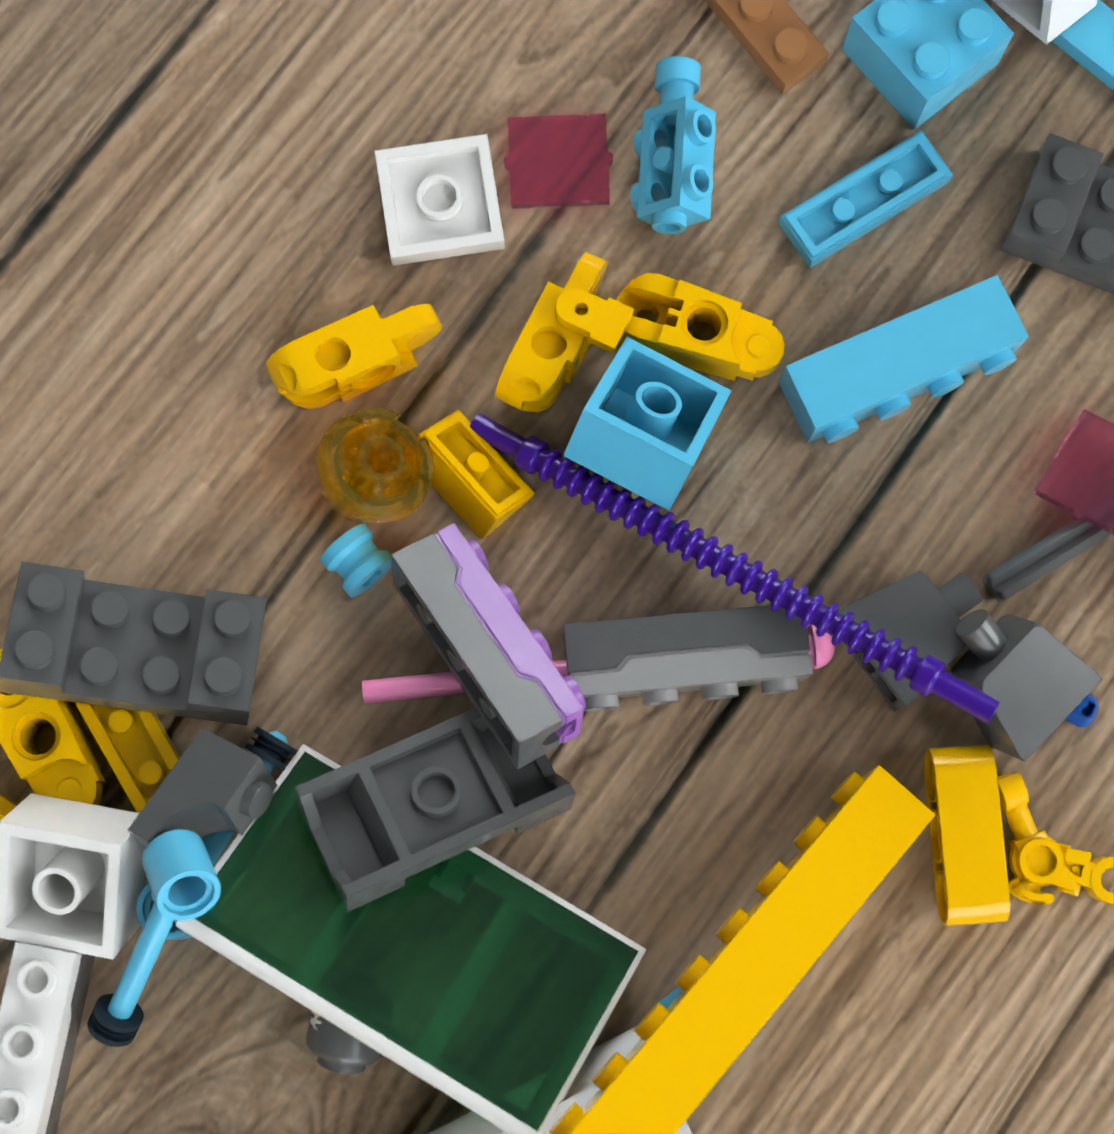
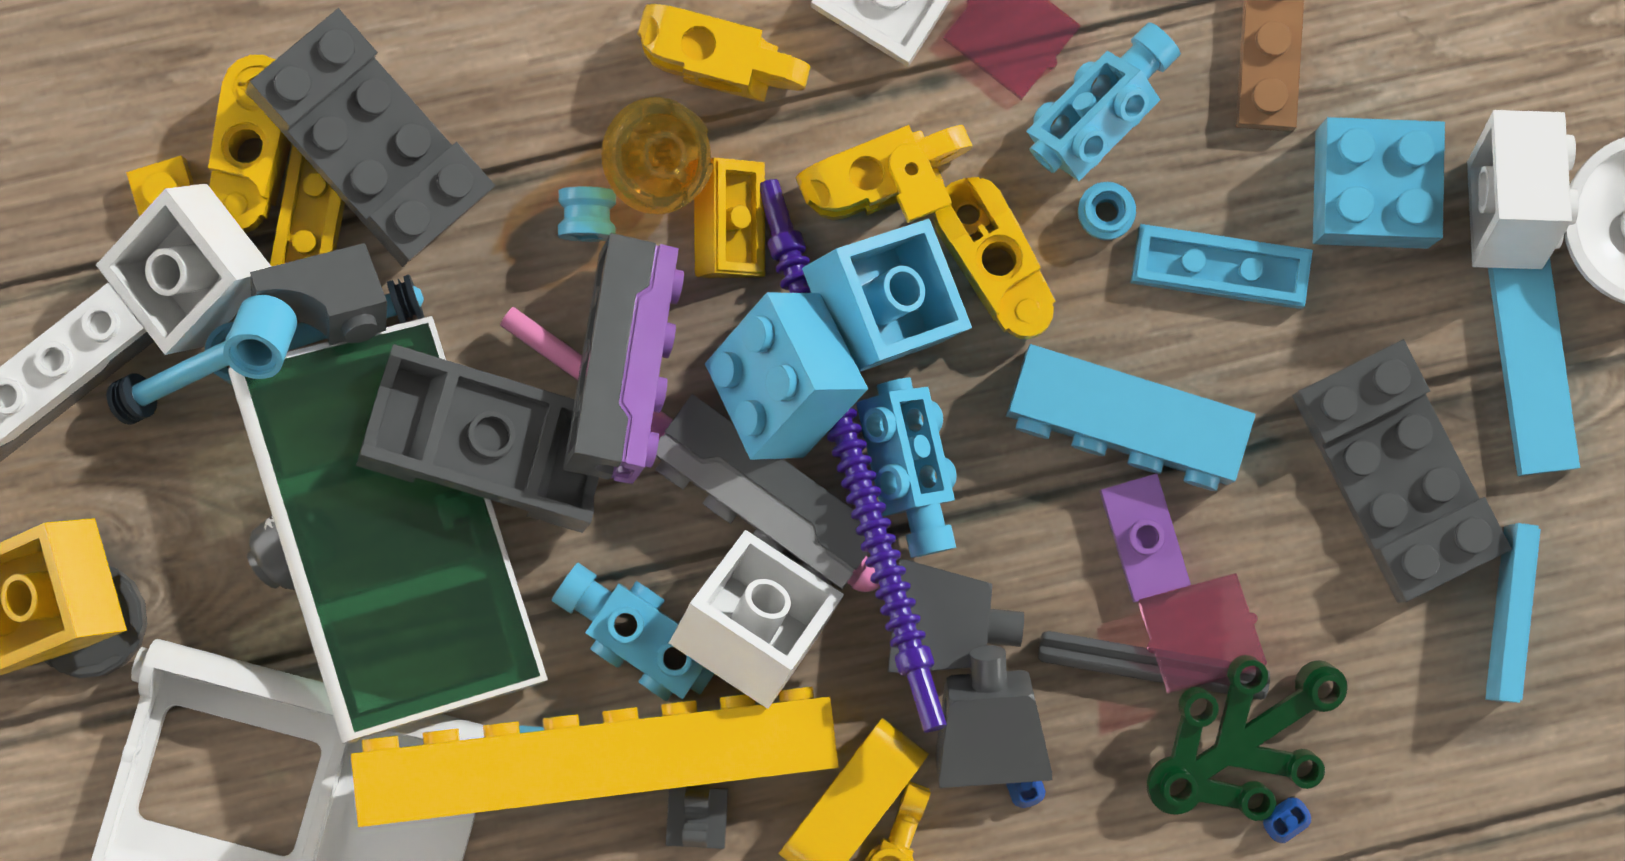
camera: 45 degrees right, 5 degrees up
none -> medium azure brick [551,562,714,701]
none -> dark grey tile [666,786,729,849]
none -> white brick [669,530,844,709]
none -> medium azure brick [705,292,868,460]
none -> medium azure brick [856,377,957,558]
none -> medium azure plate [1078,182,1136,240]
none -> medium lavender plate [1100,473,1191,602]

